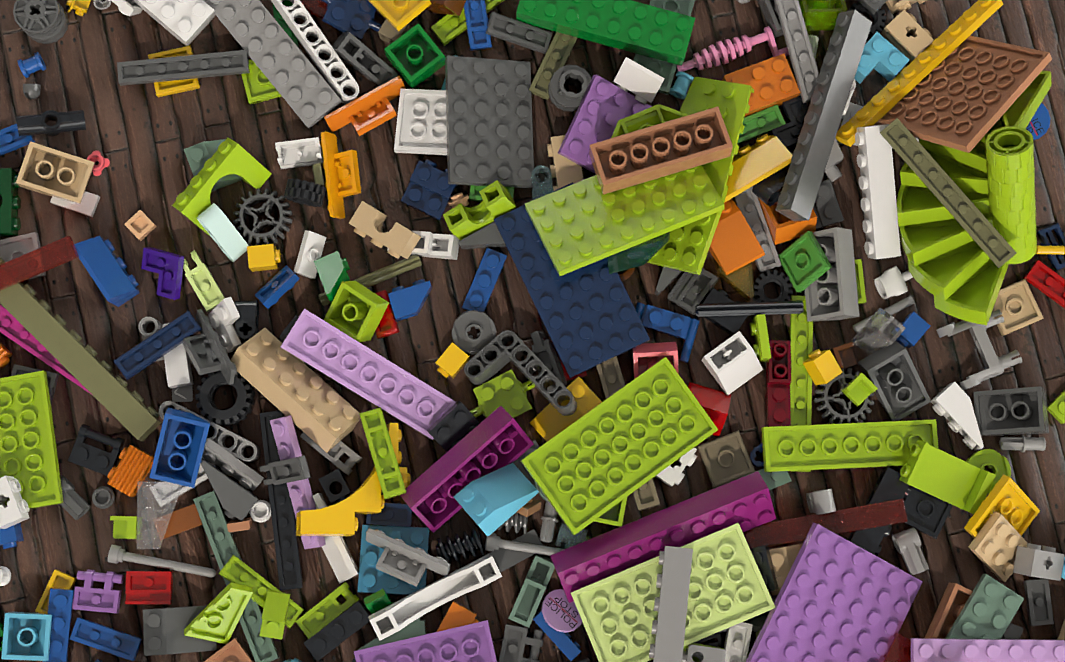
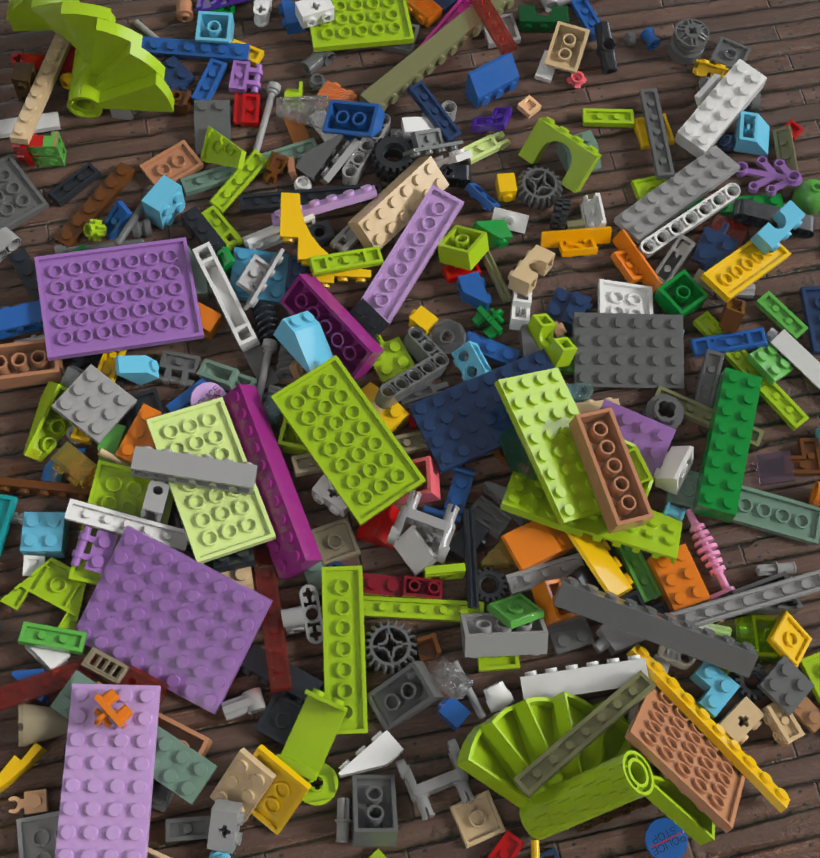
camera: 85 degrees right, 15 degrees down
black plate [68,424,125,476] -> none
light aqua beam [197,203,249,262] -> none
dark grey hinge [259,455,310,485] -> none
lime slope [260,590,290,640] -> none
yellow brick [803,349,842,385] -> none
lime panel [841,373,878,406] -> none
none -> reddish brown plate [262,151,289,185]
none -> light grey beam [299,585,323,644]
none -> light grey connector [386,490,460,564]
none -> medium azure brick [451,341,492,382]
none -> green hips [472,305,505,339]
none -> lime plate [582,108,635,128]

